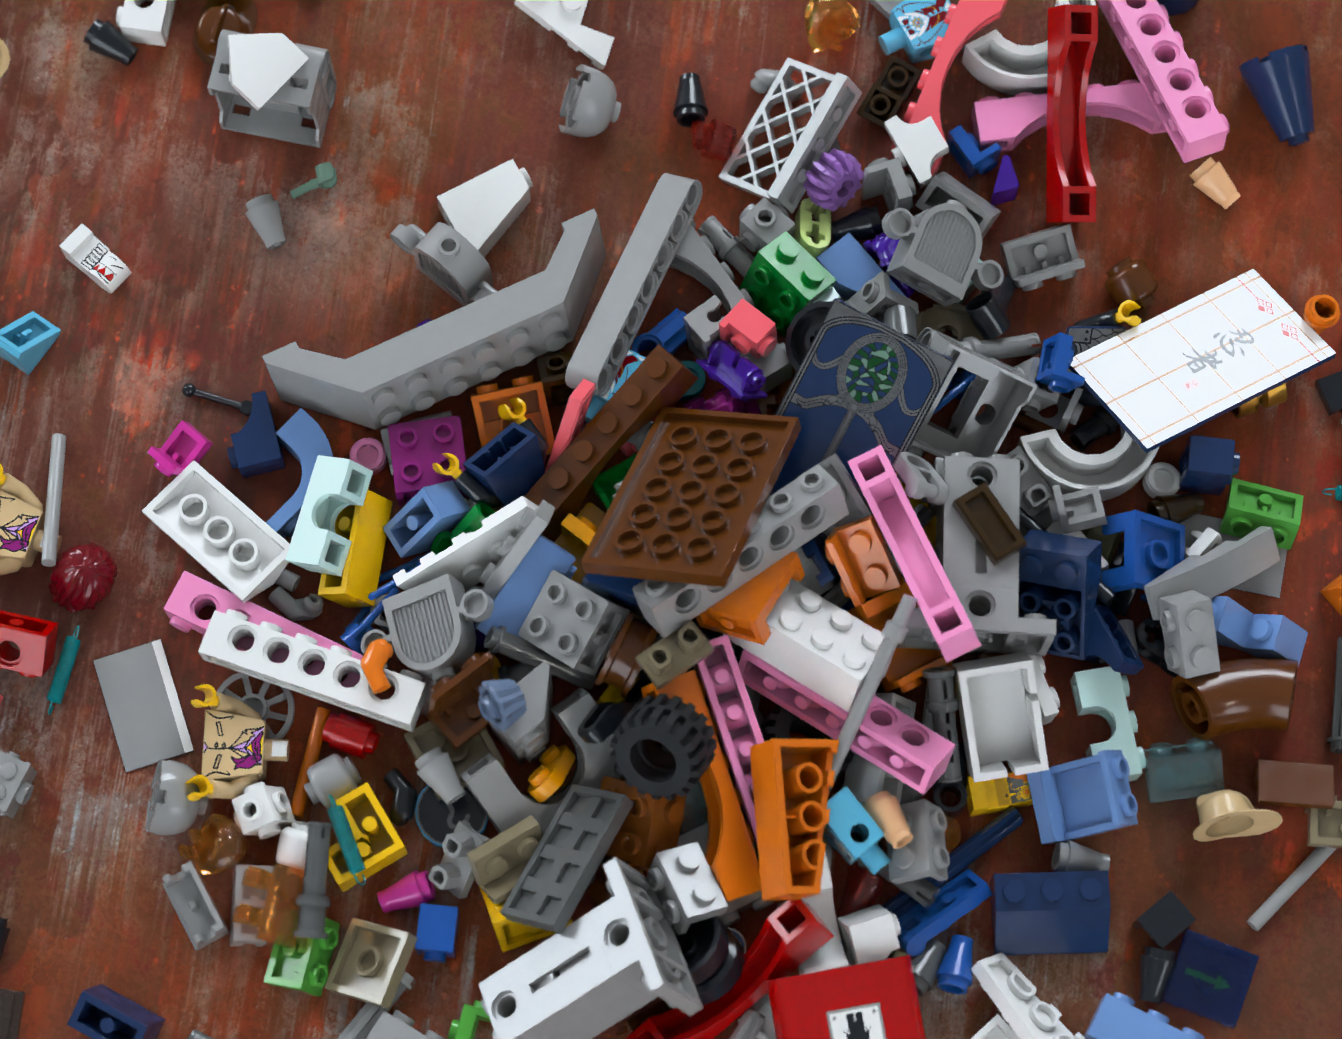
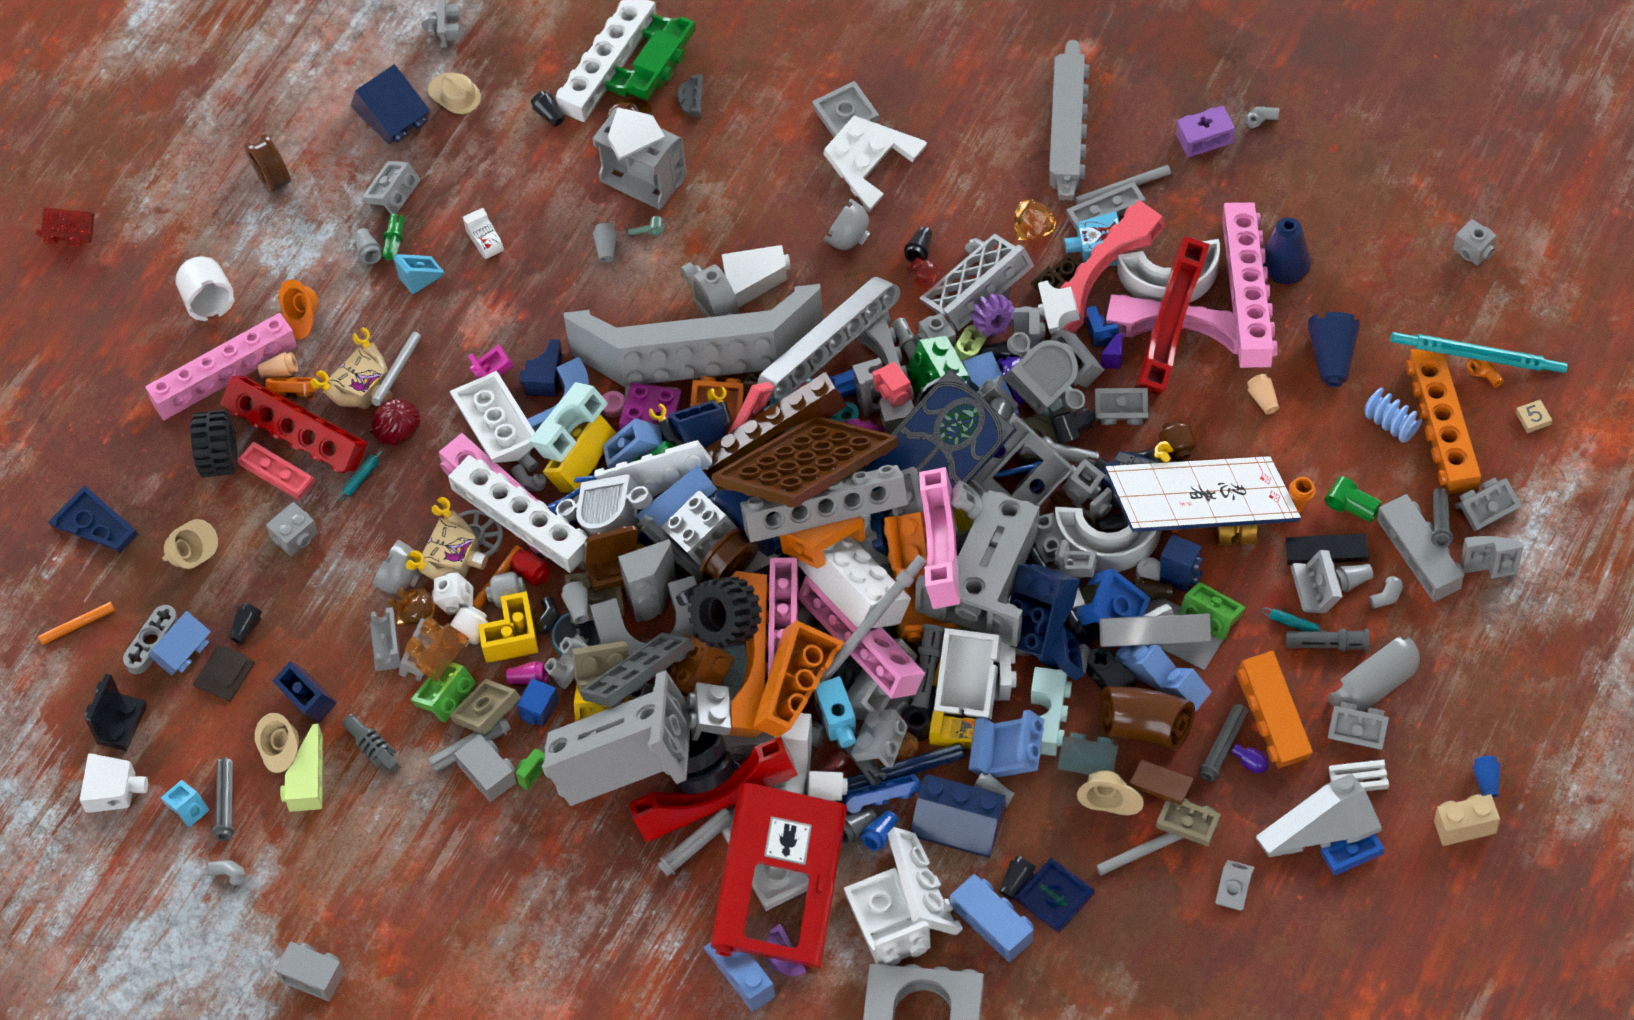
camera: 25 degrees right, 15 degrees down
light grey sticker [93,639,194,772] -> none
black hinge [182,383,252,416] -> none
dark grey pin [293,822,332,939] -> none
teal piece [327,794,366,885] -> none
orange arm [360,639,393,694] -> none
light grey plate [478,500,555,599] -> none
sand blue piece [479,679,527,732] -> none
light orange plate [527,745,576,803] -> none
dark tan hips [636,620,714,690] -> none
dark purple hinge [696,340,768,401] -> none
light nougat cone [863,790,913,849] -> none
dark brown tile [952,482,1027,566] -> none
blue bracket [1036,332,1085,393] -> none
black panel [1132,891,1196,948] -> none
light grey brick [1159,590,1220,679] -> none

